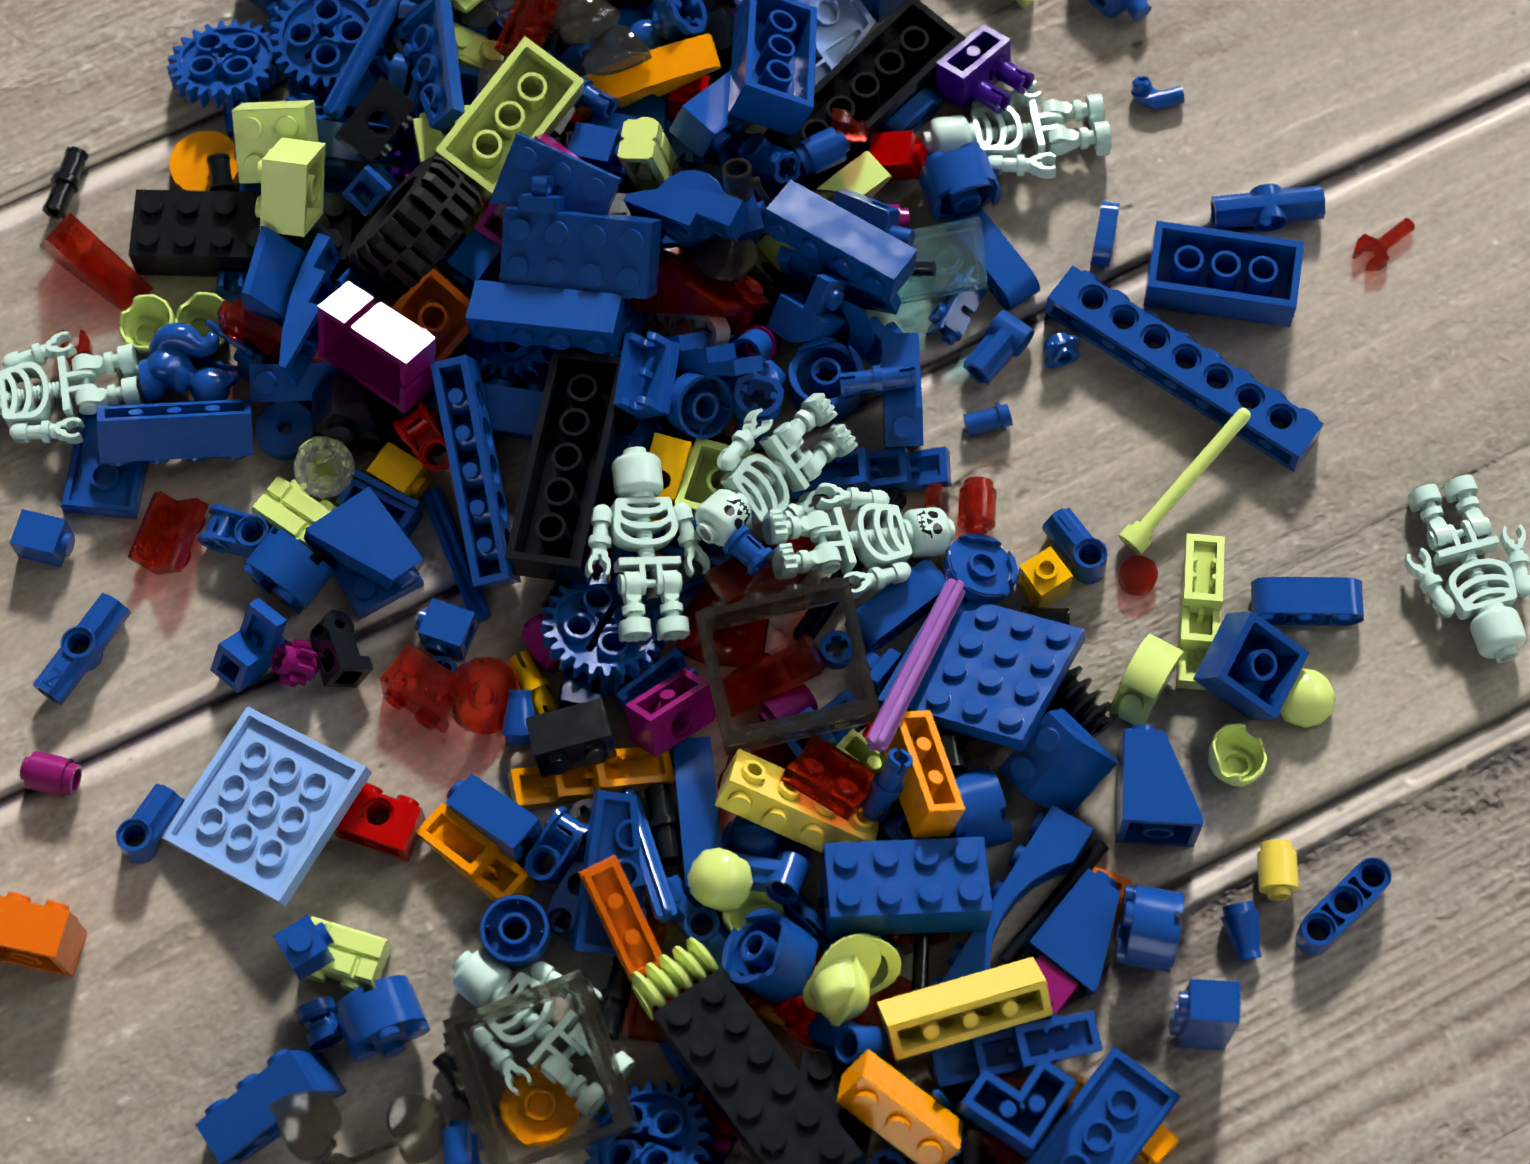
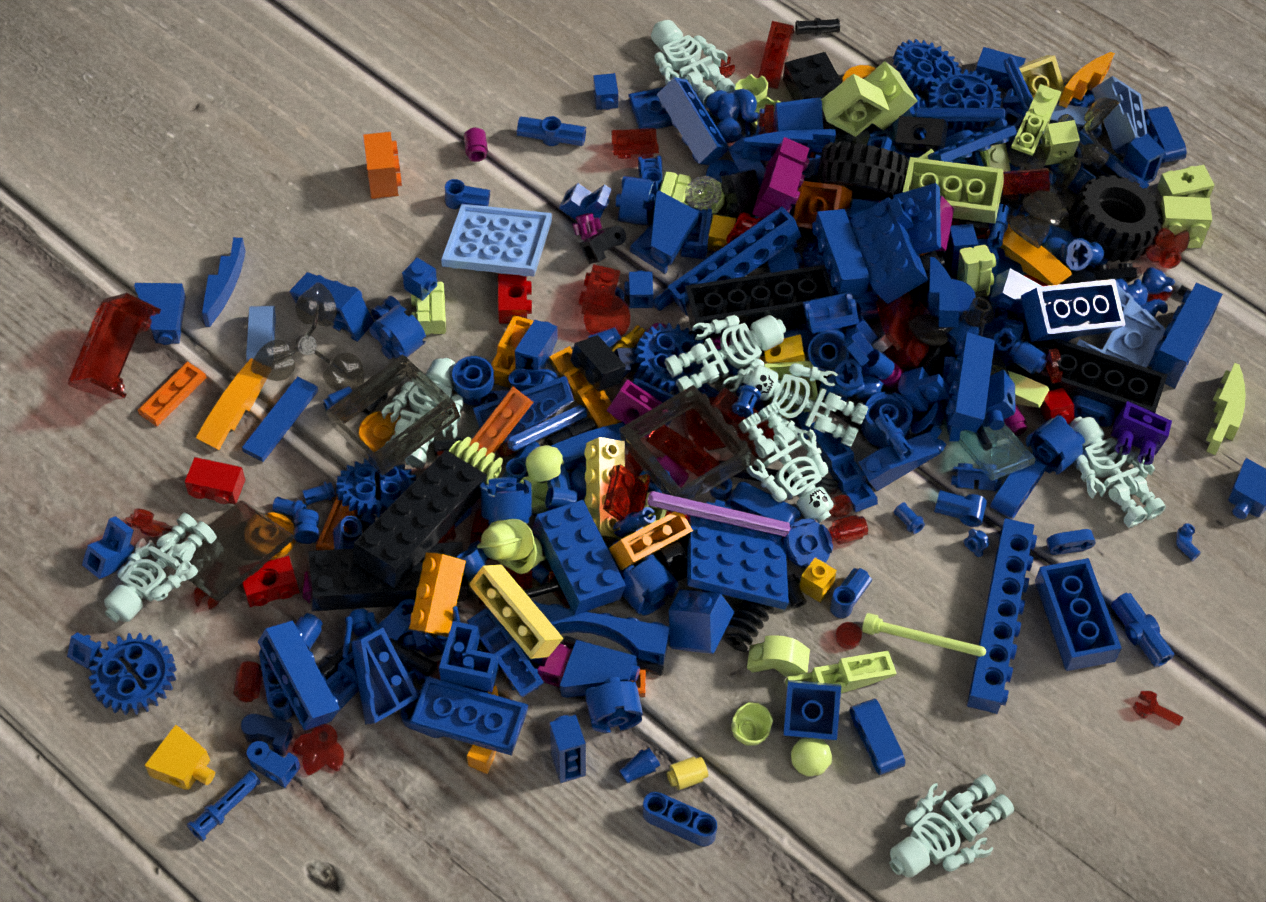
camera: 65 degrees right, 10 degrees down
blue slope [1115,724,1203,847] -> none

